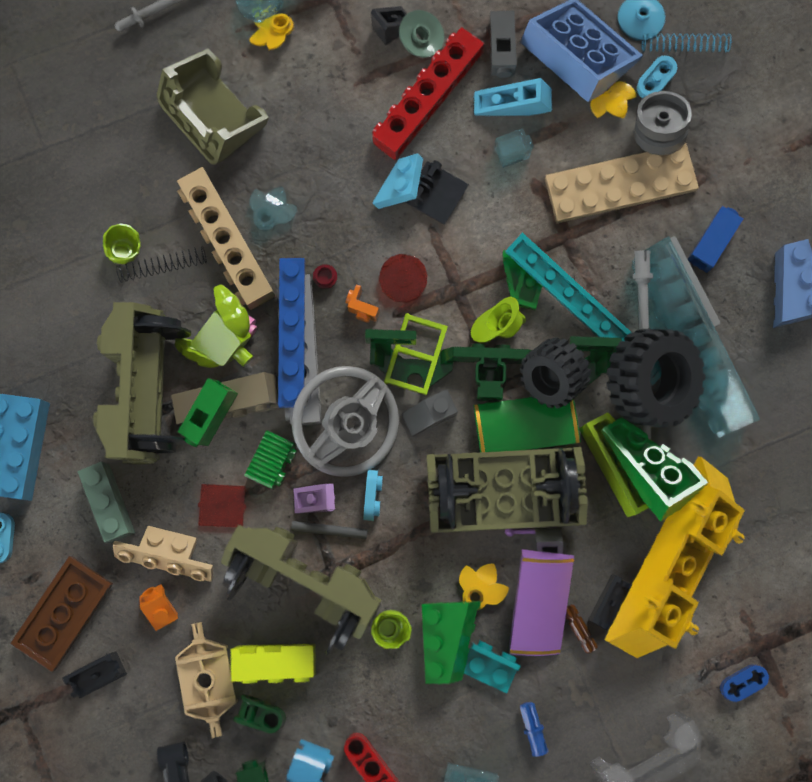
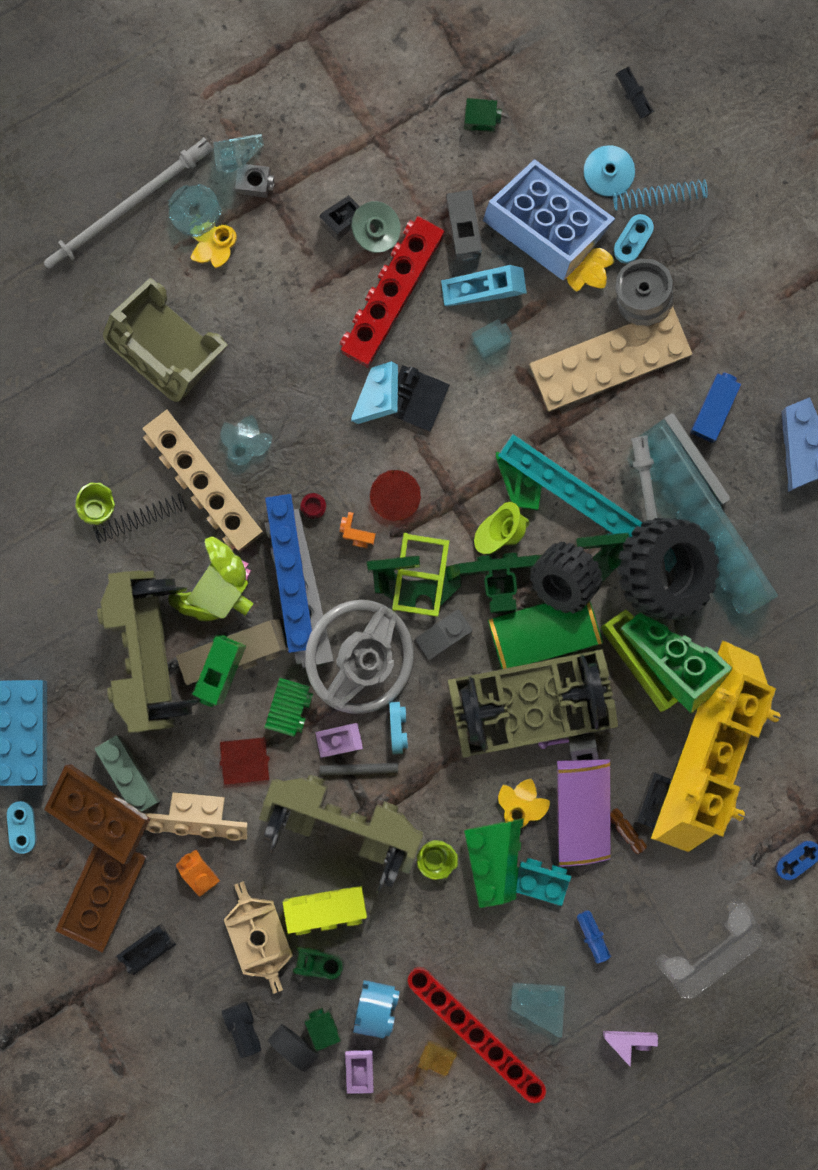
camera: 10 degrees left, 5 degrees up
none -> reddish brown plate [44,764,151,864]

